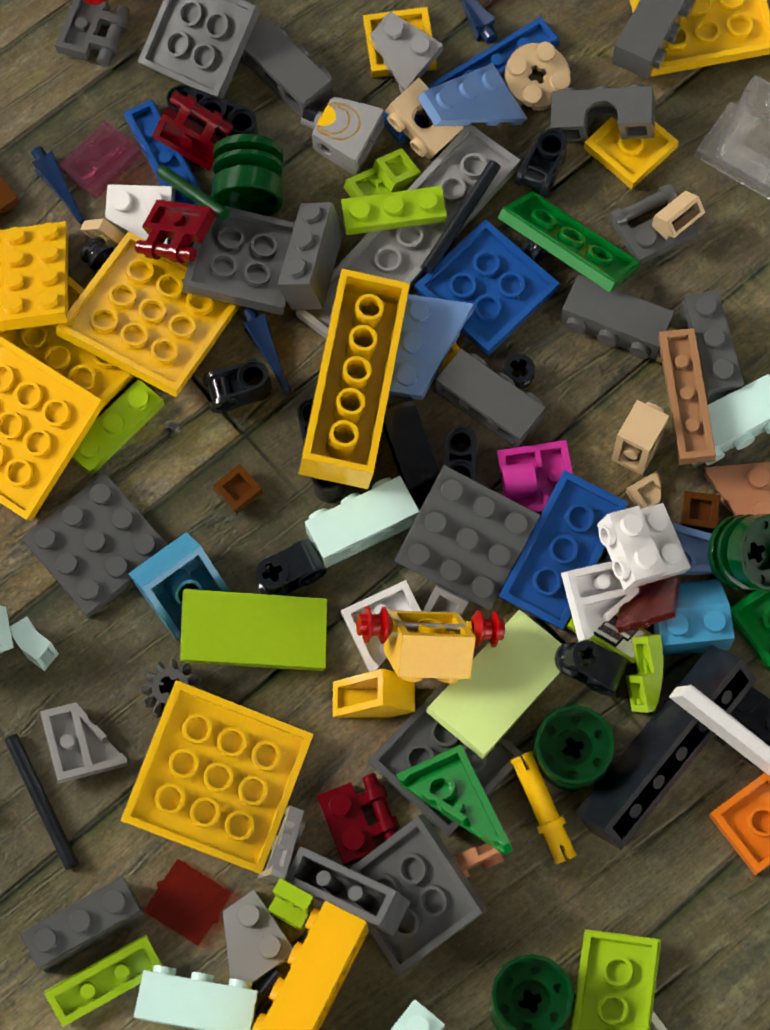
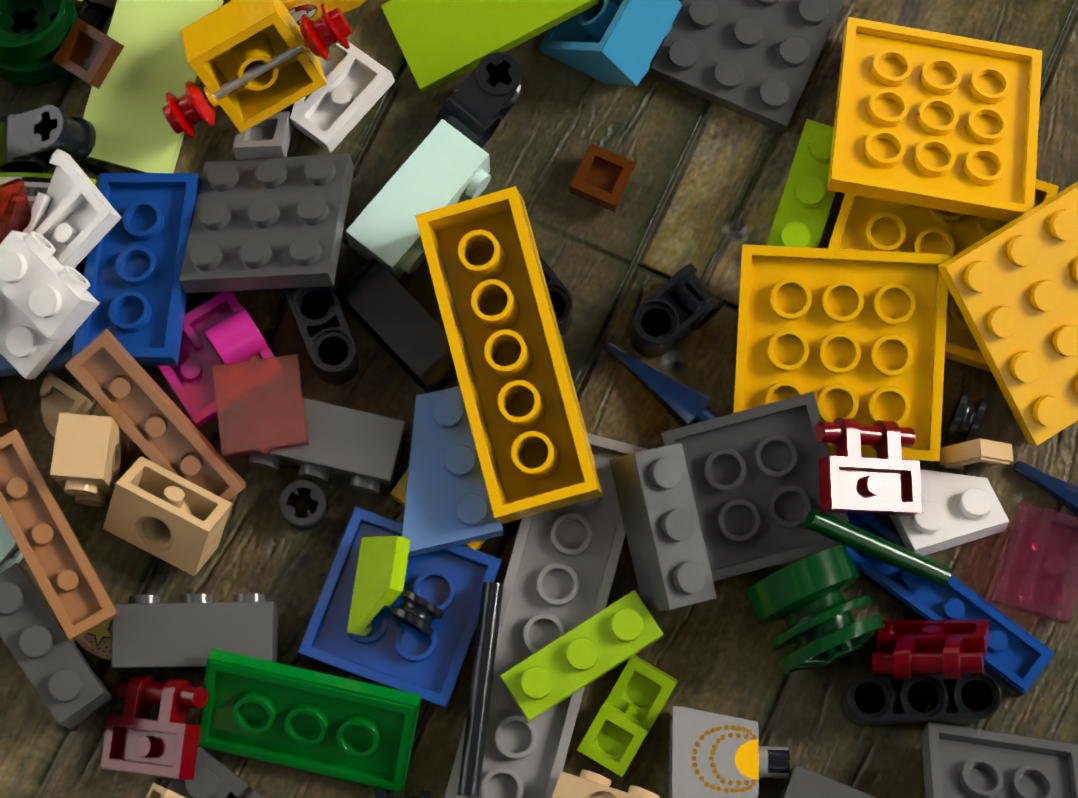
camera: 150 degrees right, 5 degrees up
none -> reddish brown plate [52,17,124,89]
none -> medium nougat plate [64,328,246,501]
none -> dark red plate [100,675,208,780]
none -> tan brick [103,456,232,576]
none -> clear red piece [212,354,309,456]
none -> lime tile [347,535,411,637]
none -> black bush [390,589,444,637]

